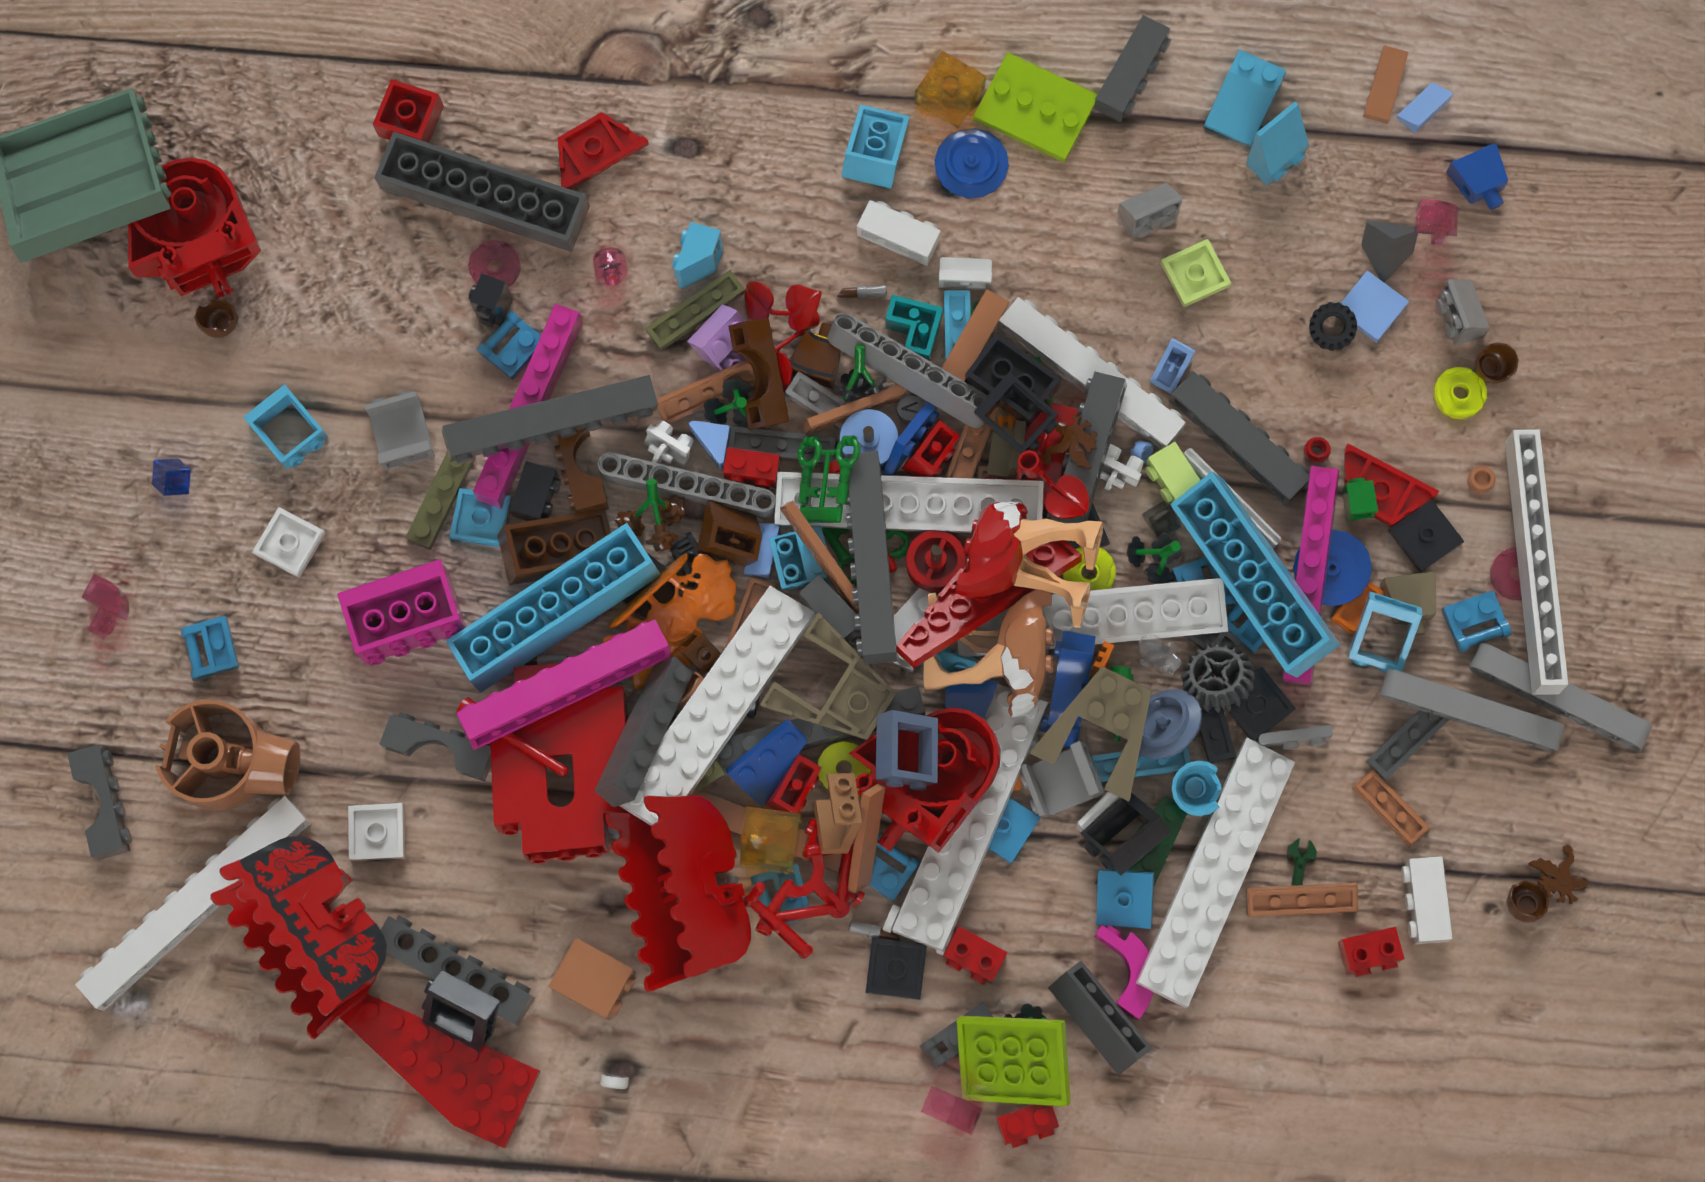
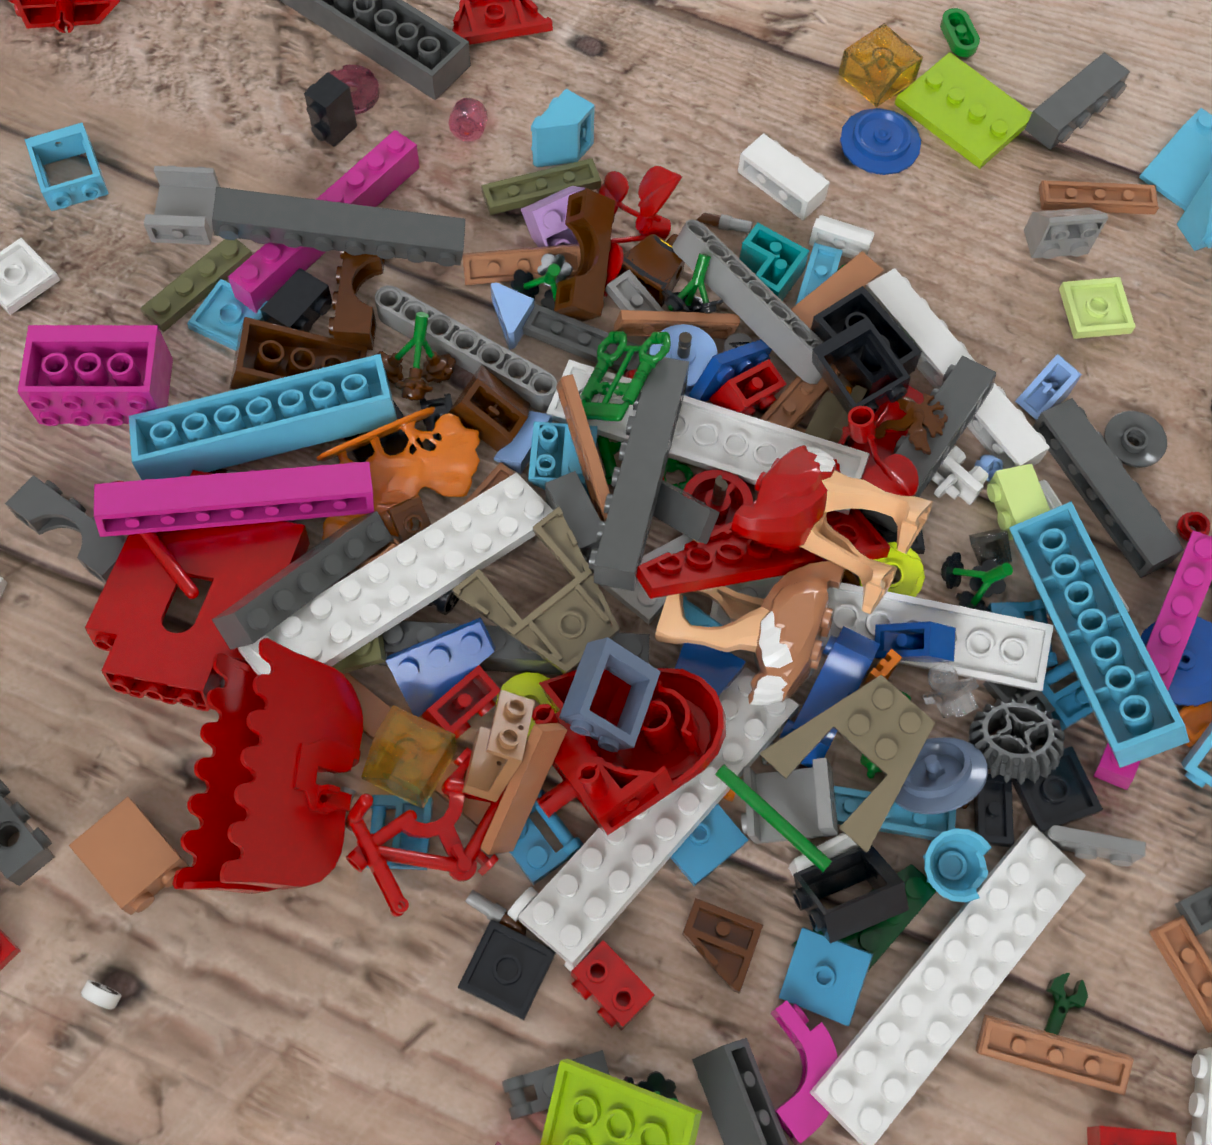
camera: 10 degrees right, 10 degrees down
reddish brown hair [194,300,239,338] -> none
dark azure plate [476,311,541,380] -> none
white hips [644,421,694,468] -> none
red brick [723,447,781,489] -> none
medium azure slope [841,104,910,189] -> none
none -> dark grey slope [653,480,720,544]
none -> reddish brown wing [682,898,763,994]
none -> green bar [715,764,832,872]
none -> blue slope [874,621,956,663]
none -> green plate [940,8,980,57]
none -> nougat tile [1039,180,1159,214]
none -> dark grey dish [1104,411,1167,468]

